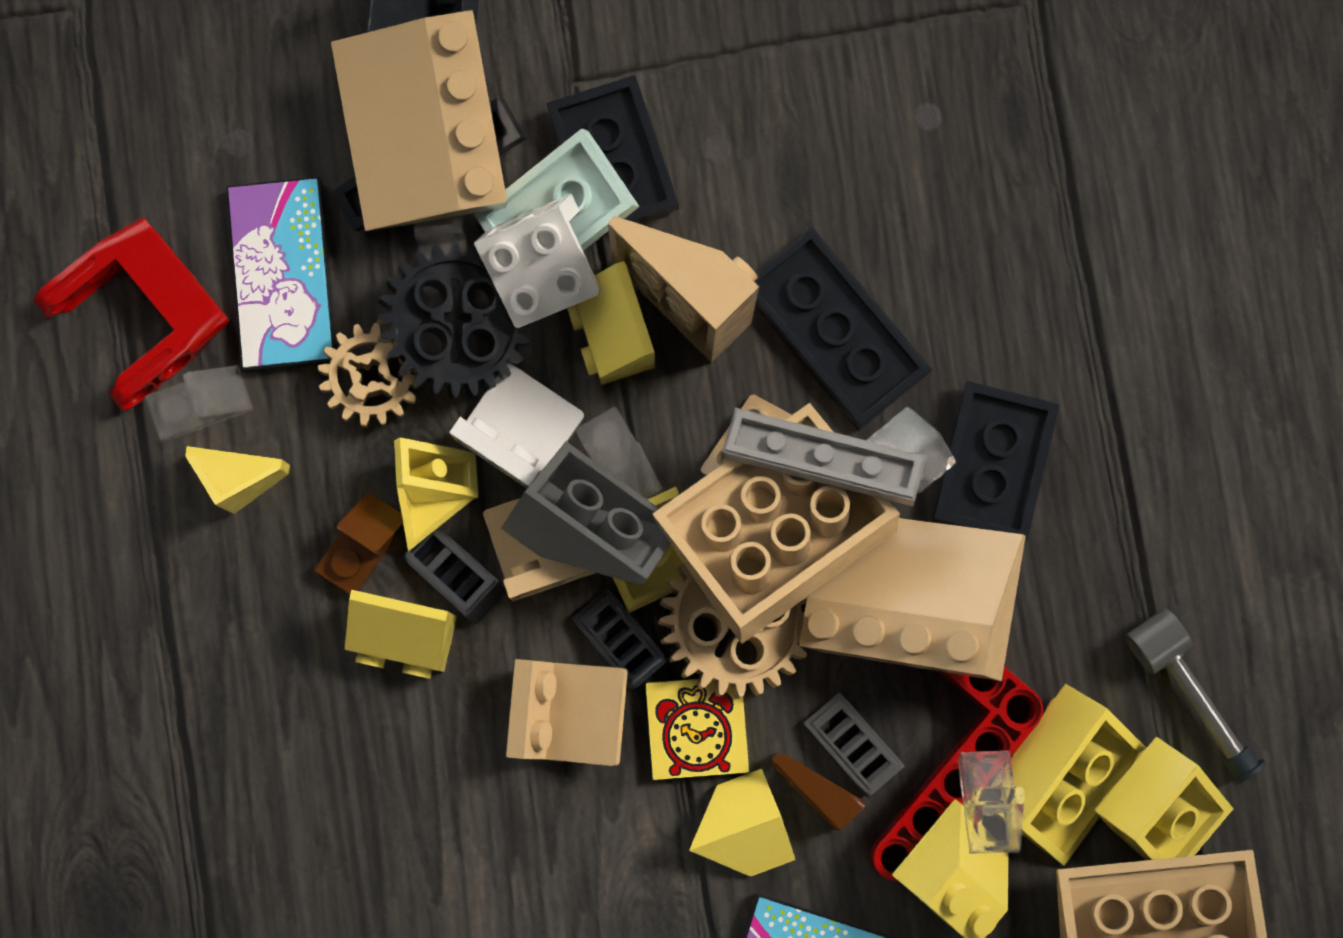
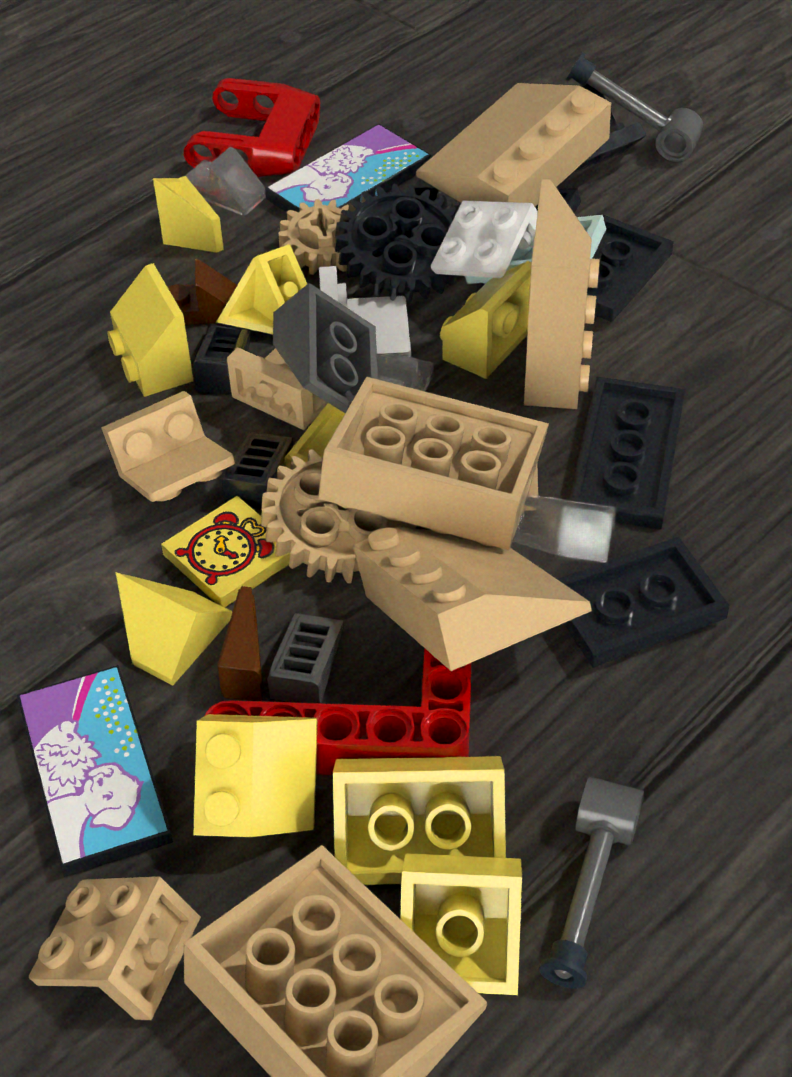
camera: 55 degrees right, 35 degrees down
light grey tile [722,408,926,507] -> none
clear slope [957,751,1025,854] -> none

